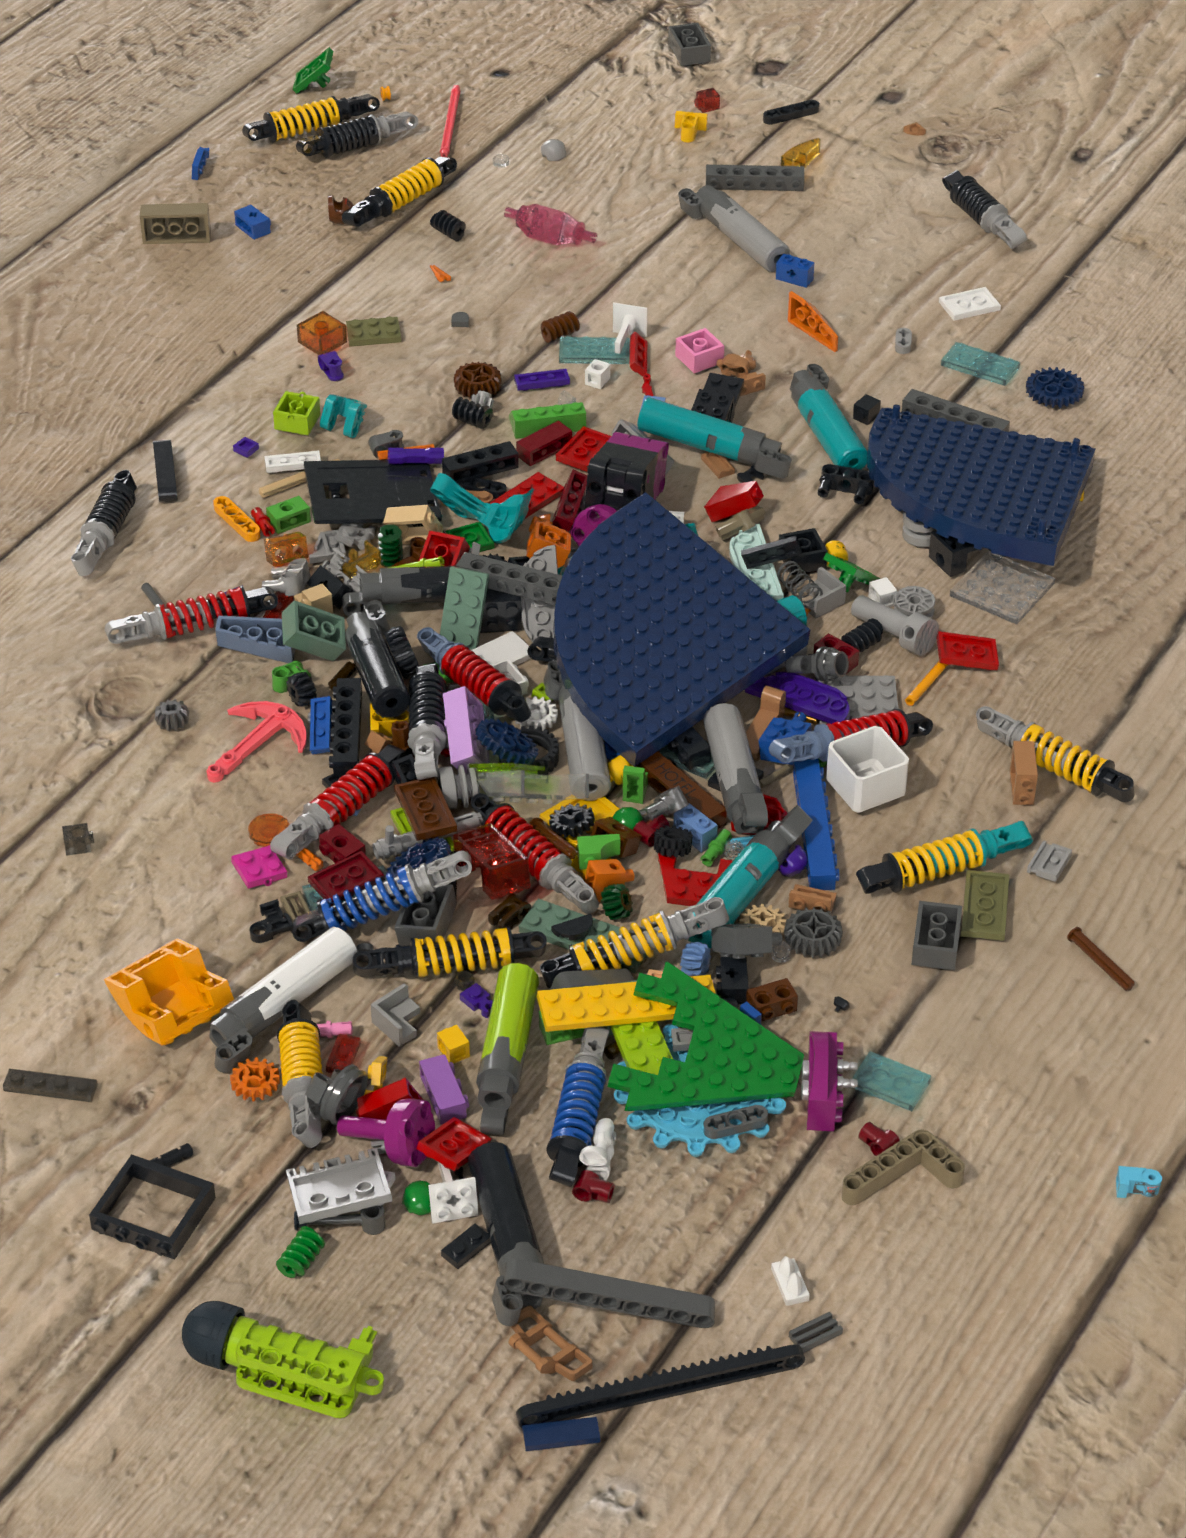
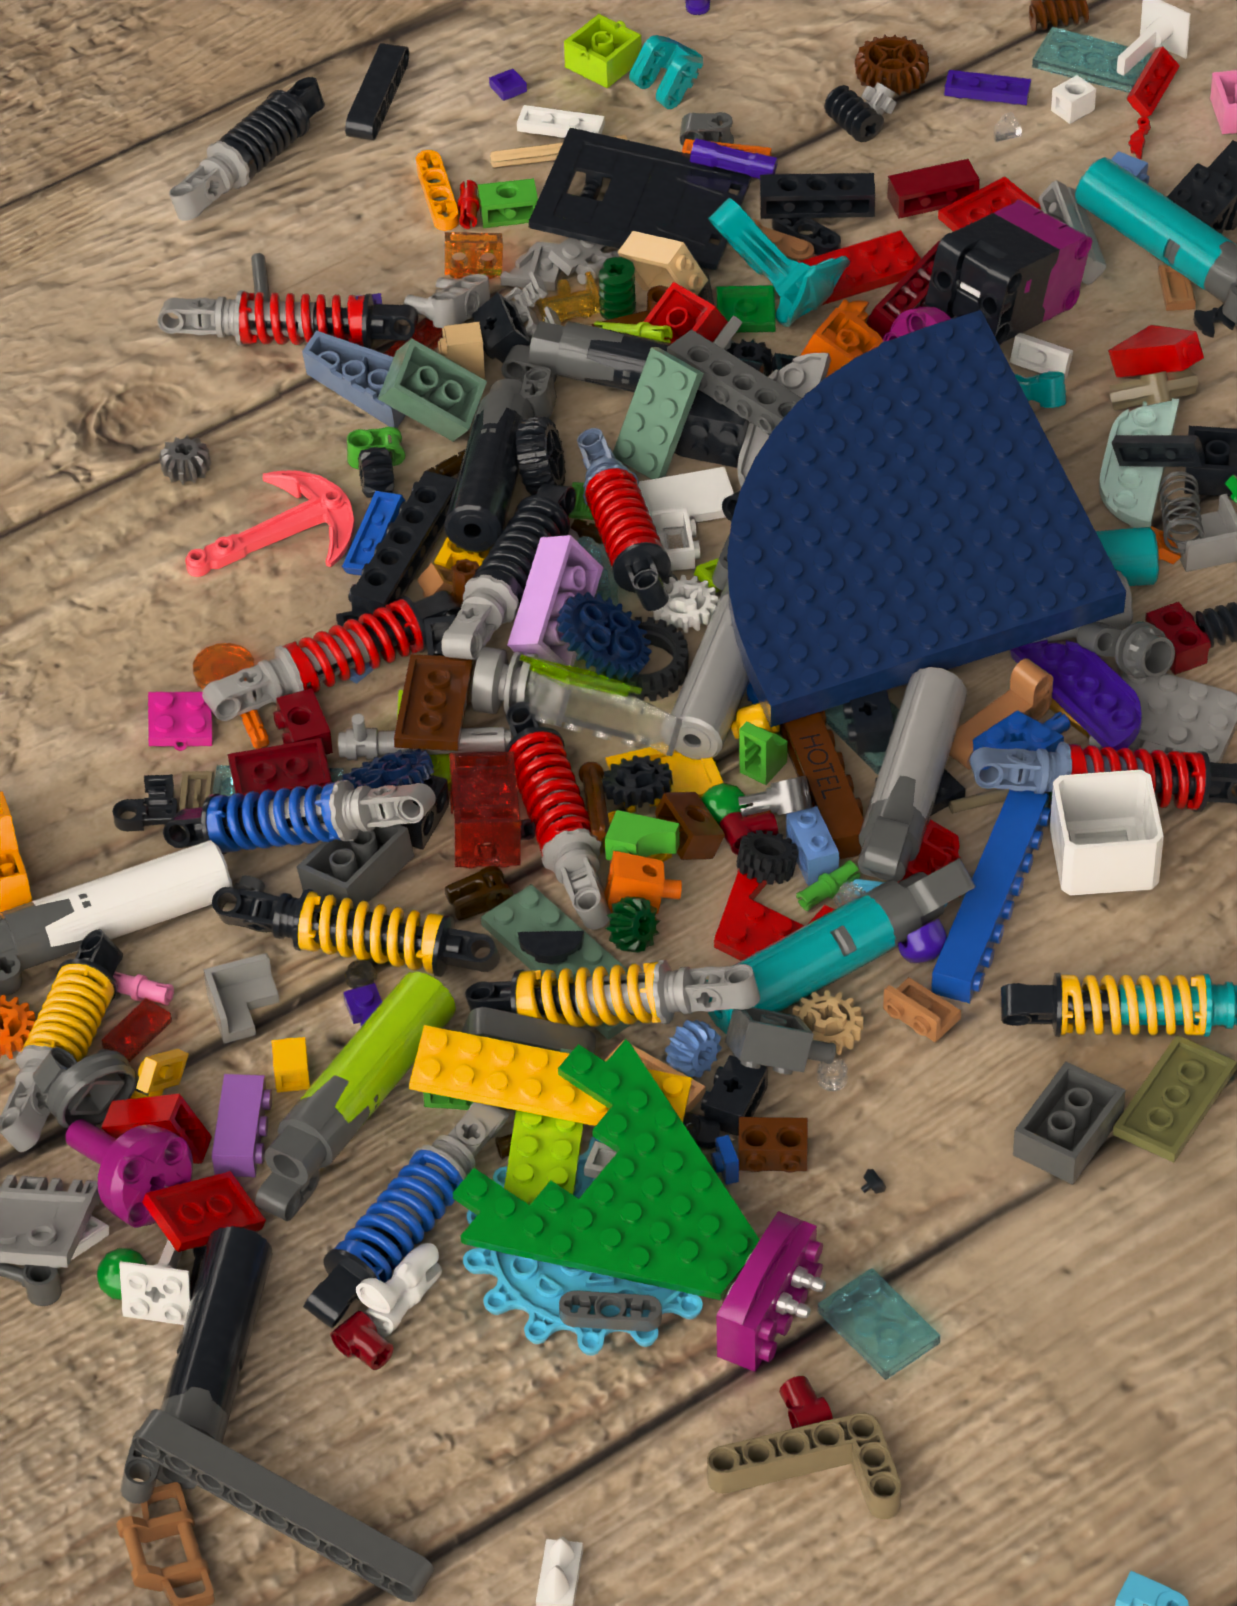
camera: 25 degrees right, 5 degrees up
black plate [441,1223,491,1269] -> none
bright green slope [509,402,586,439] -> none
dark grey gear [784,907,843,959] -> none

